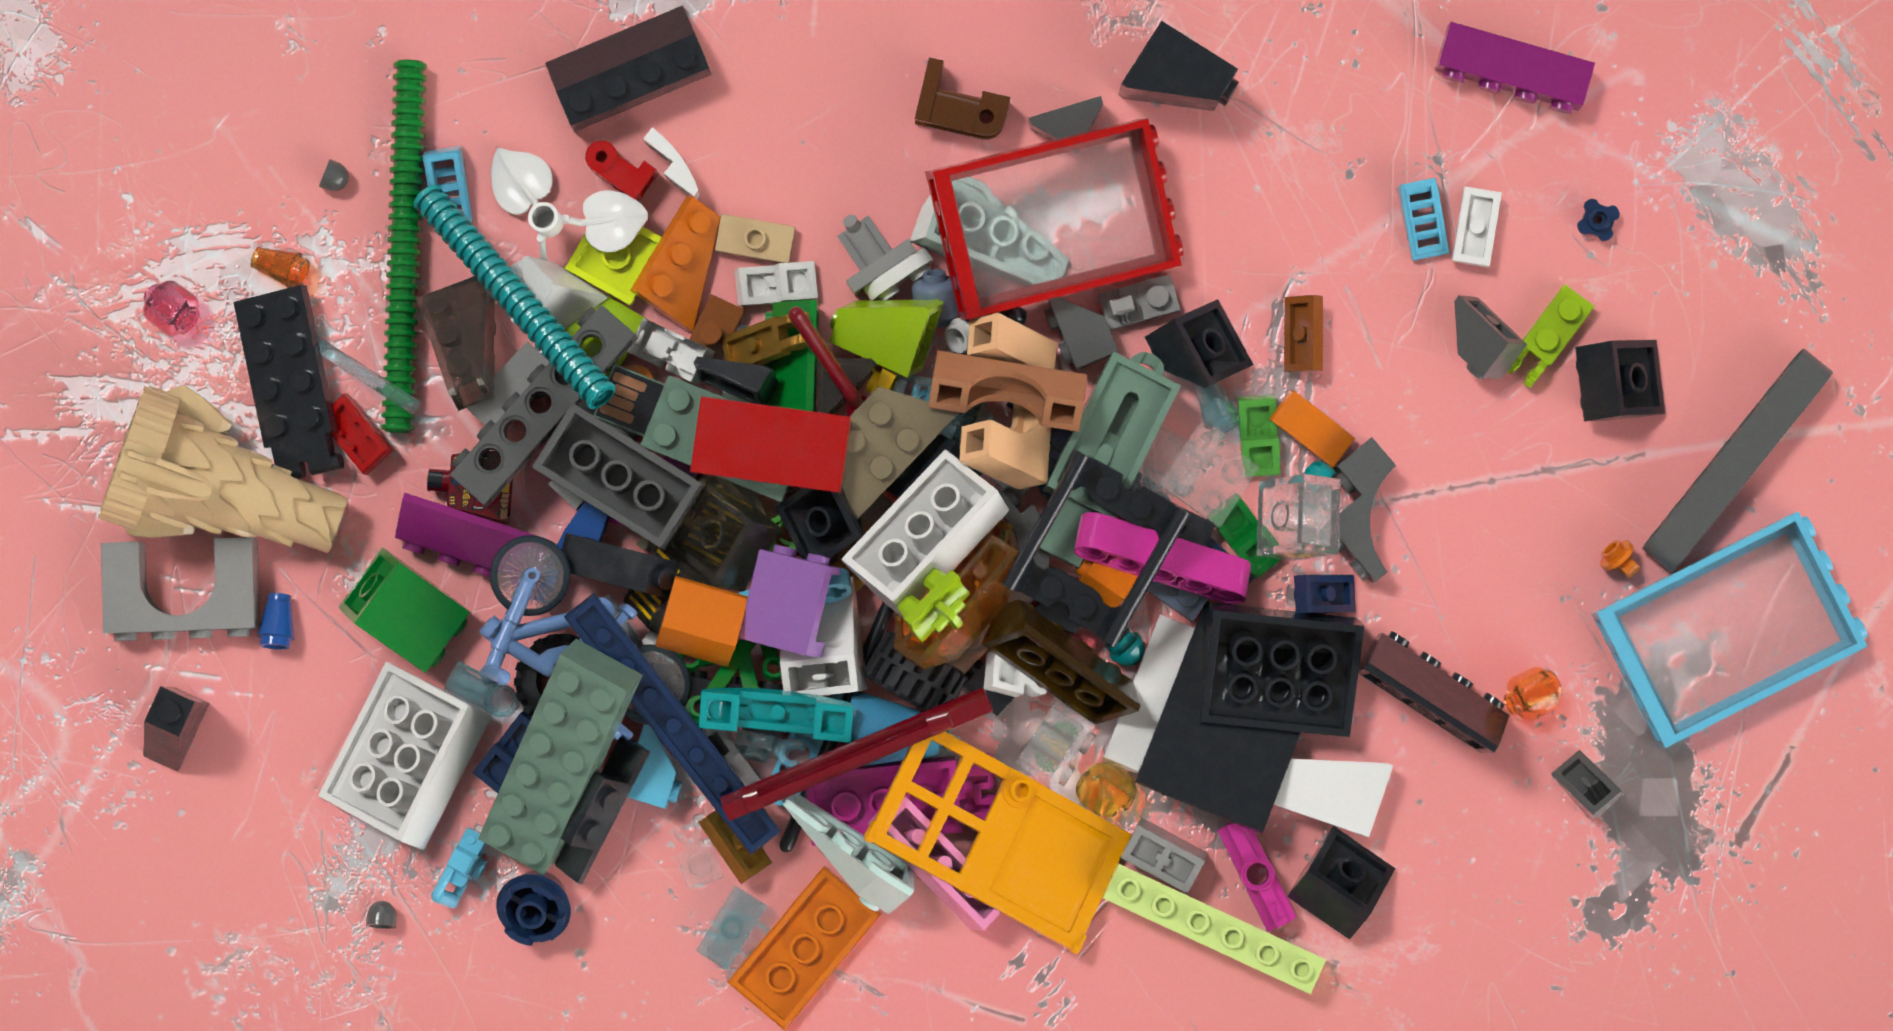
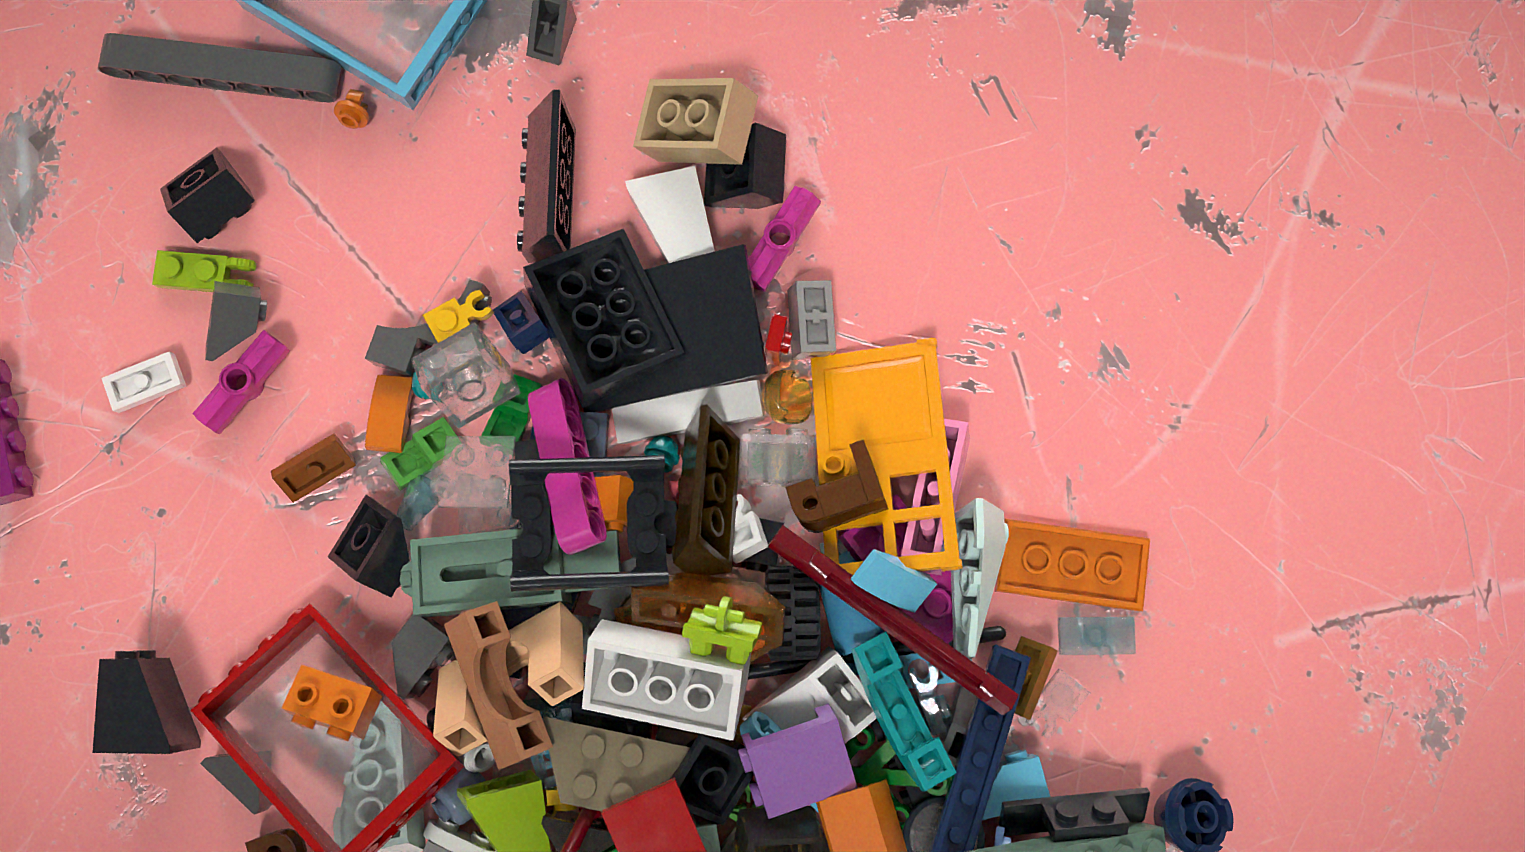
camera: 120 degrees left, 5 degrees down
light grey hinge [1098,274,1180,331] -> none
yellowish green brick [1102,863,1326,994] -> none
medium azure slope [1397,178,1449,261] -> none
clear orange head [1504,666,1563,721] -> none
dark blue plate [1577,199,1620,241] -> none
none -> dark pink piece [192,330,290,434]
none -> orange brick [281,664,382,742]
none -> yellow plate [423,290,494,349]
none -> tan brick [633,78,758,165]
none -> red plate [765,314,792,366]
none -> reddish brown piece [785,439,888,533]
none -> medium azure slope [851,549,937,613]

